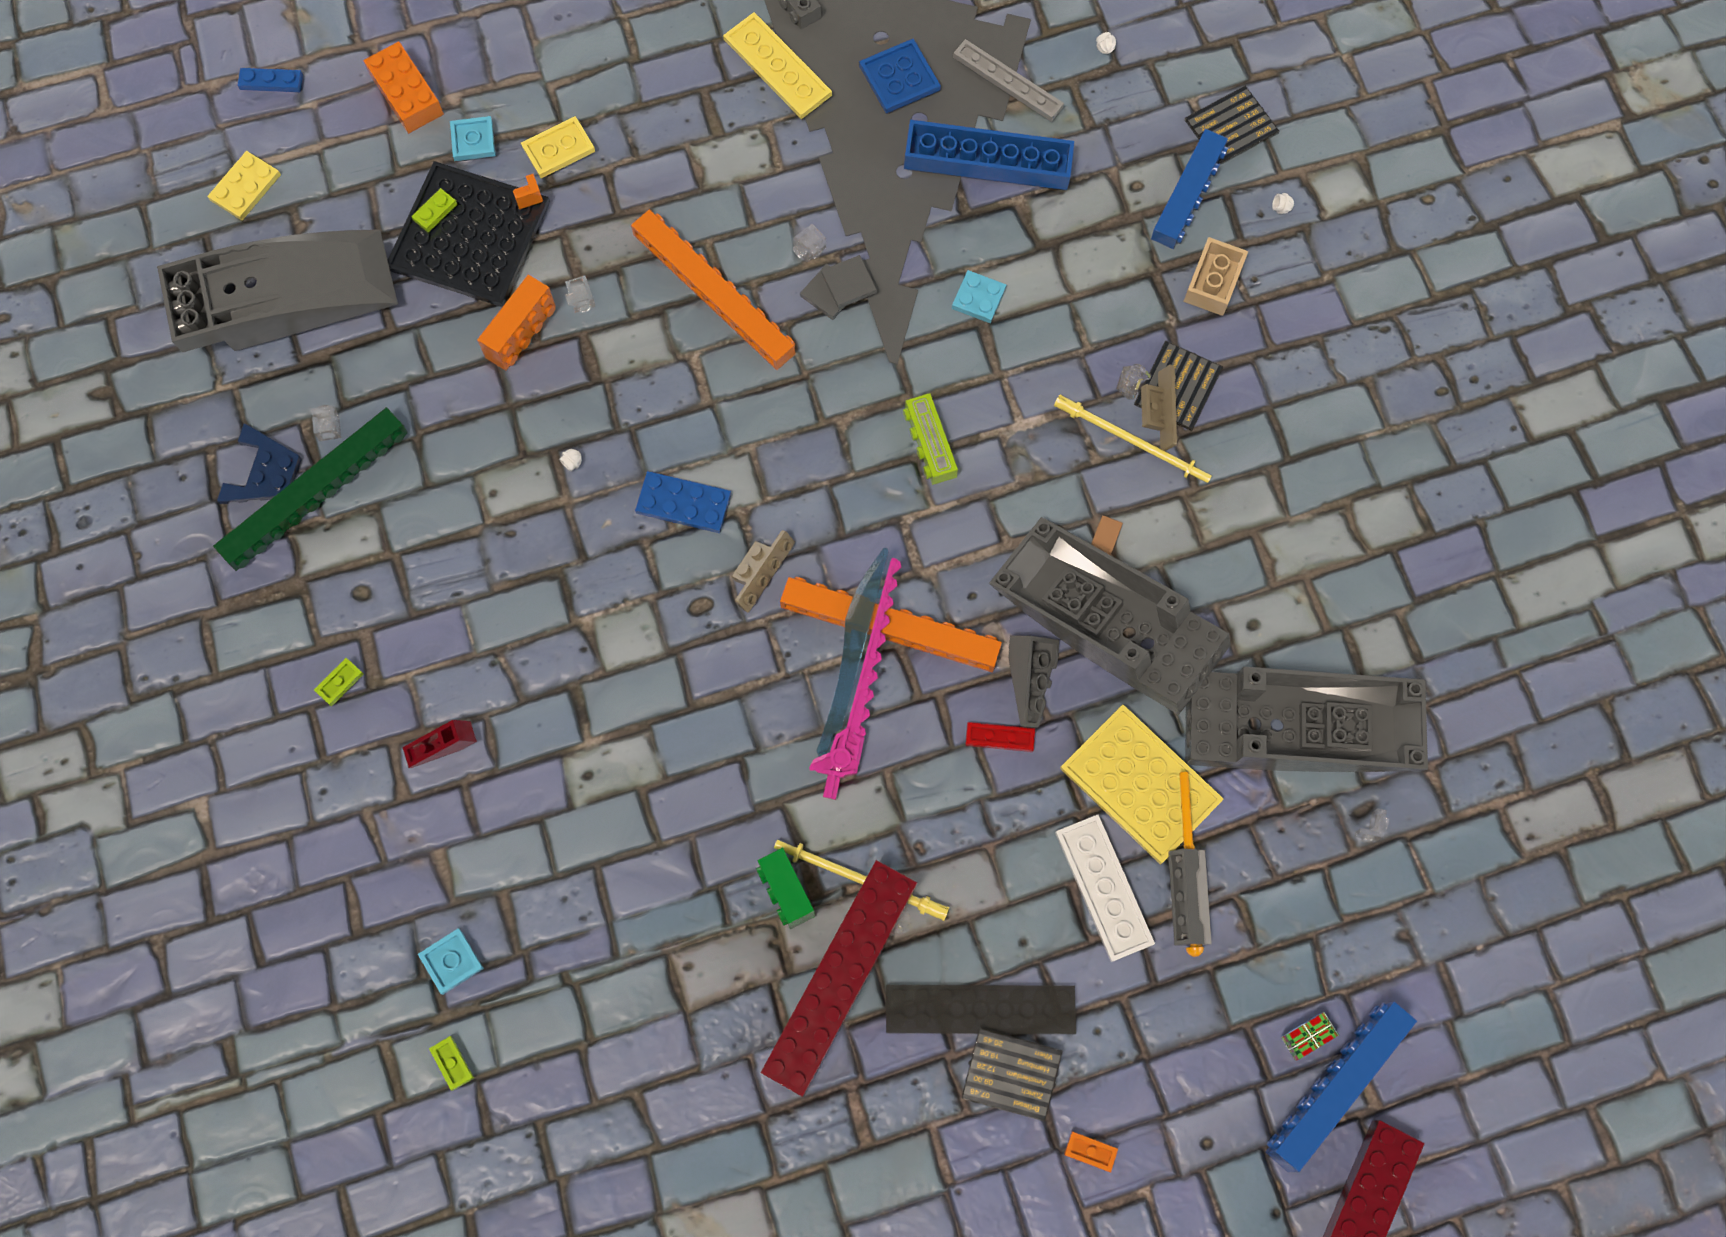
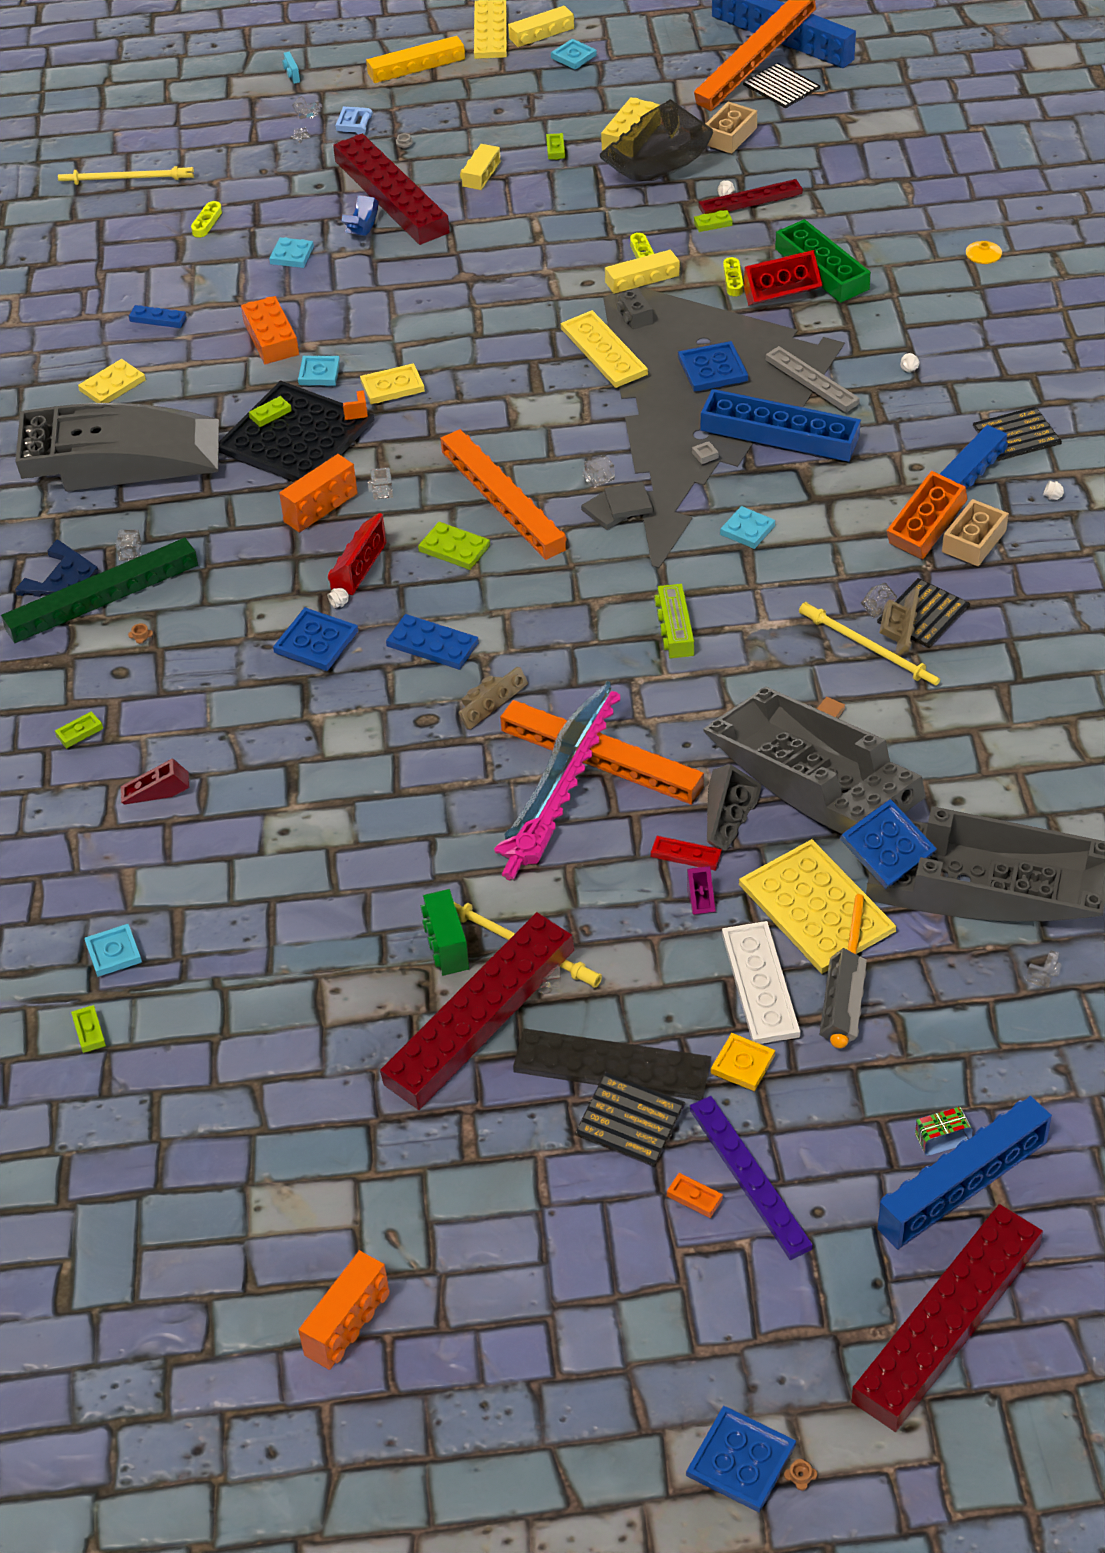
camera: 15 degrees right, 25 degrees down
none -> medium nougat plate [128,623,153,644]
none -> blue plate [273,607,358,671]
none -> red slope [328,513,386,595]
none -> lime plate [418,522,490,570]
none -> magenta slope [687,866,716,914]
none -> dark purple plate [690,1096,813,1260]
none -> light grey plate [692,441,718,464]
none -> yellow plate [711,1033,775,1092]
none -> blue plate [839,799,937,889]
none -> orange brick [886,470,968,560]

